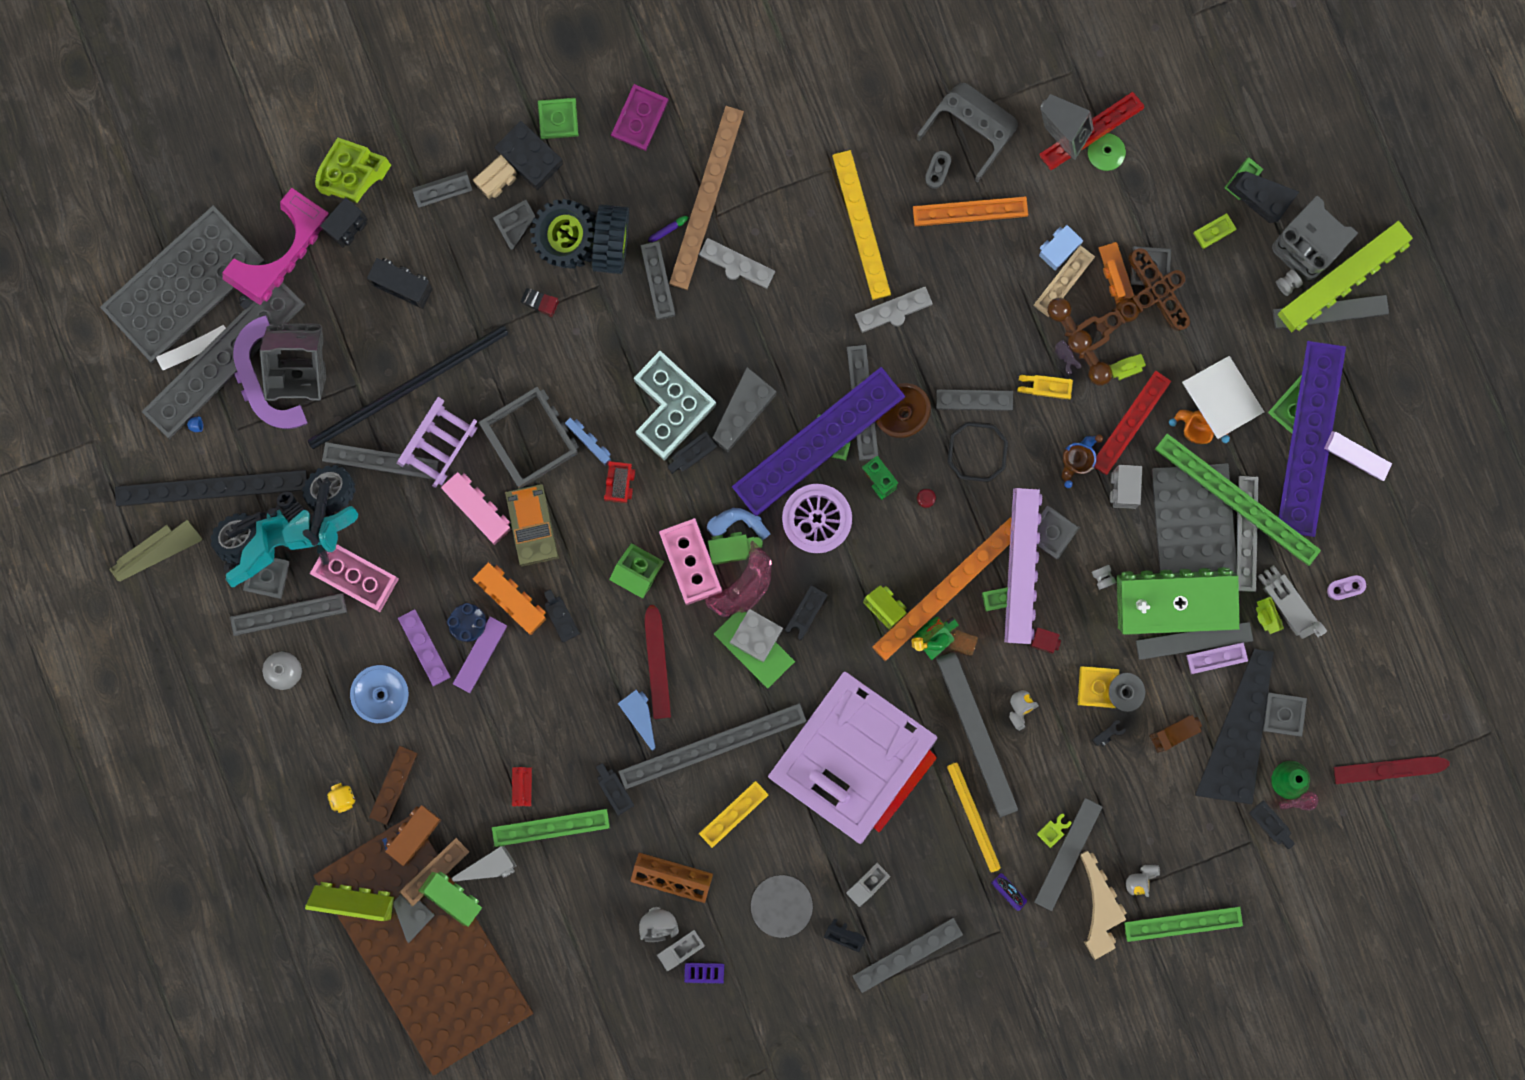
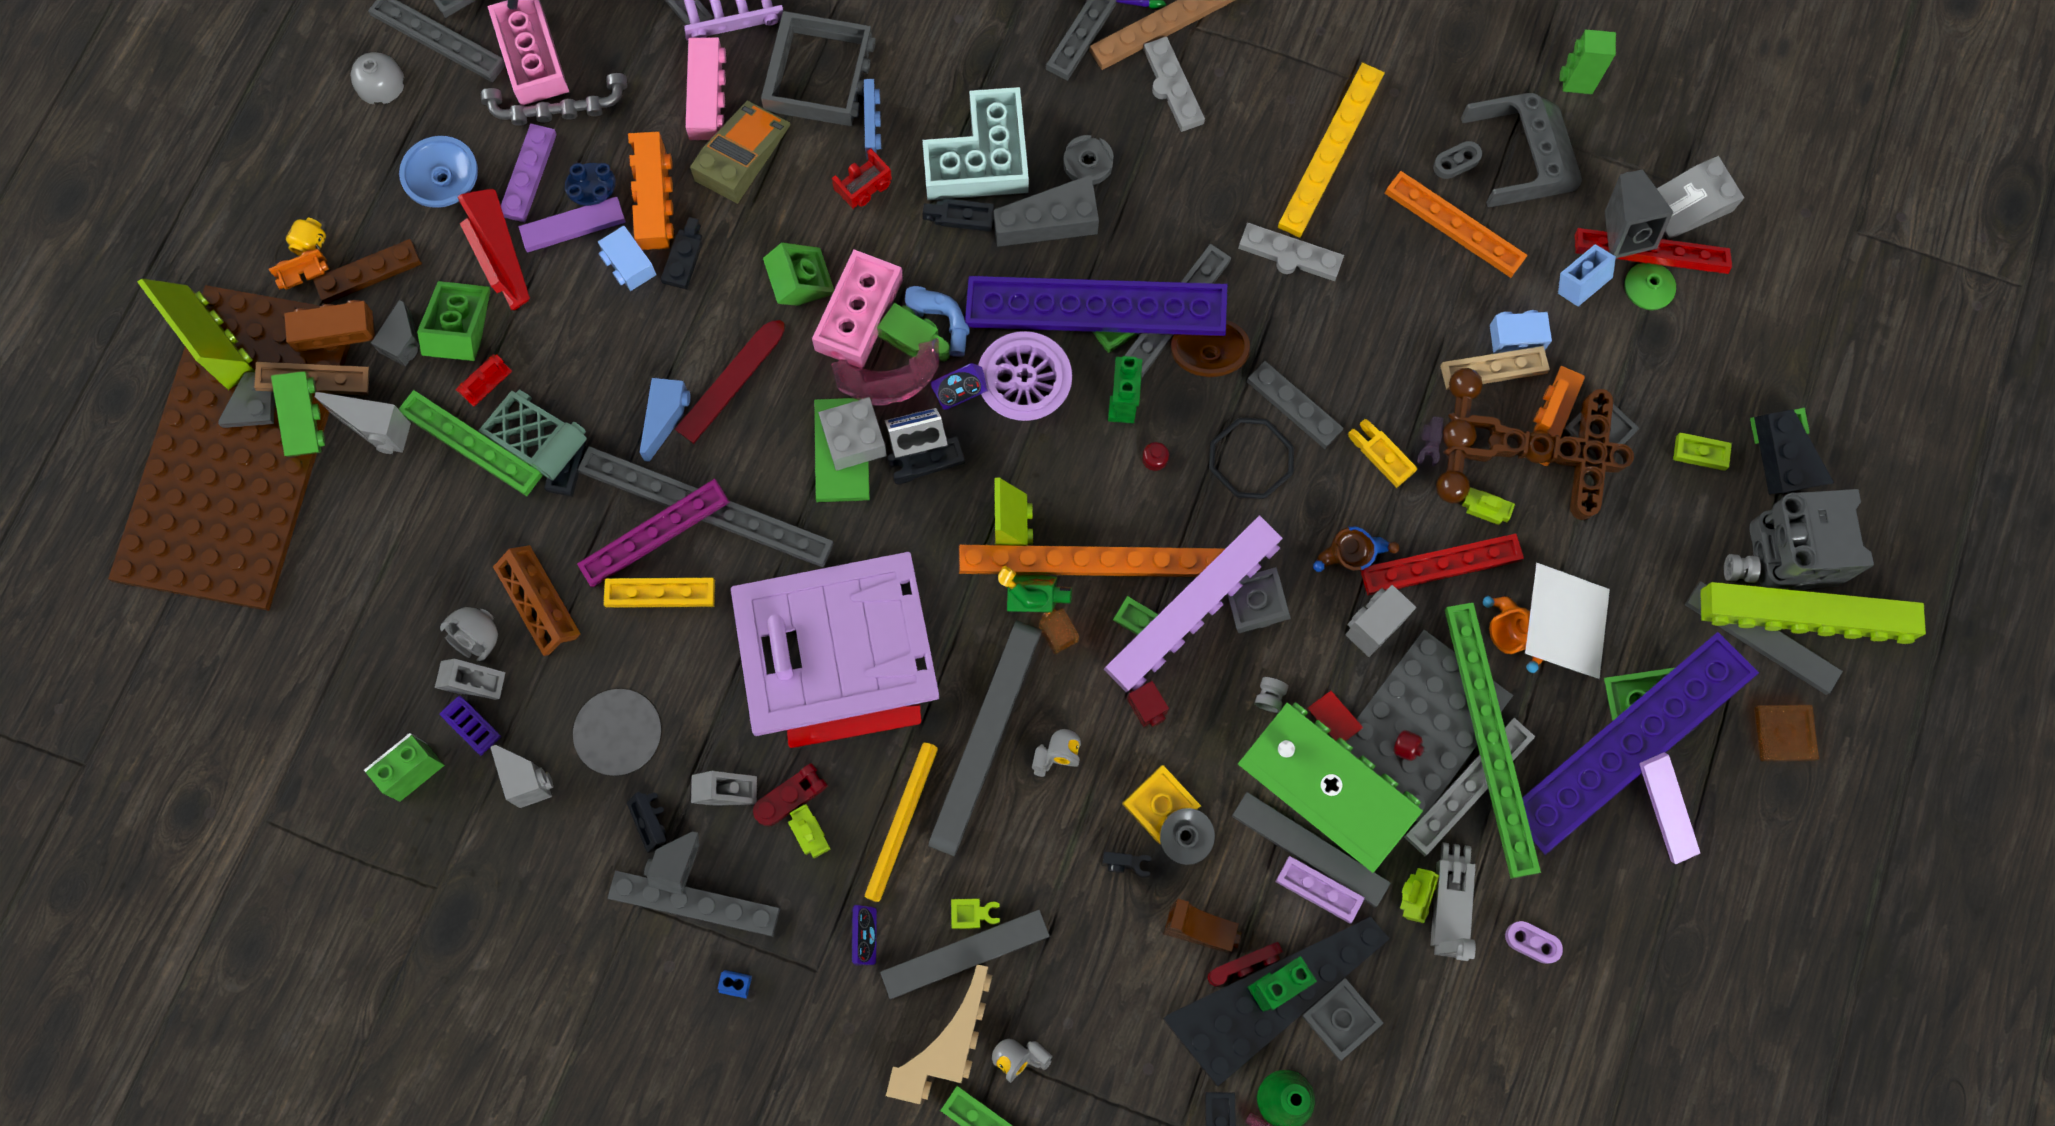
camera: 40 degrees right, 10 degrees down
none -> orange hinge [269,249,329,290]
none -> bright green piece [364,733,445,802]
none -> dark grey slope [371,300,419,366]
none -> bright green slope [417,281,490,361]
none -> red wedge [458,189,530,311]
none -> sand green piece [478,389,587,480]
none -> flat silver bar [481,73,627,126]
none -> light grey slope [491,745,553,808]
none -> magenta tile [577,479,730,587]
none -> light blue brick [598,226,656,291]
none -> dark grey slope [644,831,700,895]
none -> blue piece [717,970,752,999]
none -> dark red plate [753,763,828,826]
none -> lime piece [788,804,831,858]
none -> light grey piece [885,408,948,458]
none -> slope [930,363,988,410]
none -> dark grey plate [1063,135,1114,185]
none -> dark red plate [1207,942,1283,987]
none -> green hips [1247,956,1317,1012]
none -> red sticker [1308,691,1363,741]
none -> dark red piece [1394,730,1425,761]
none -> light blue brick [1558,244,1616,306]
none -> bright green brick [1559,30,1616,94]
none -> light grey slope [1657,156,1744,240]
none -> clear orange tile [1754,705,1819,761]

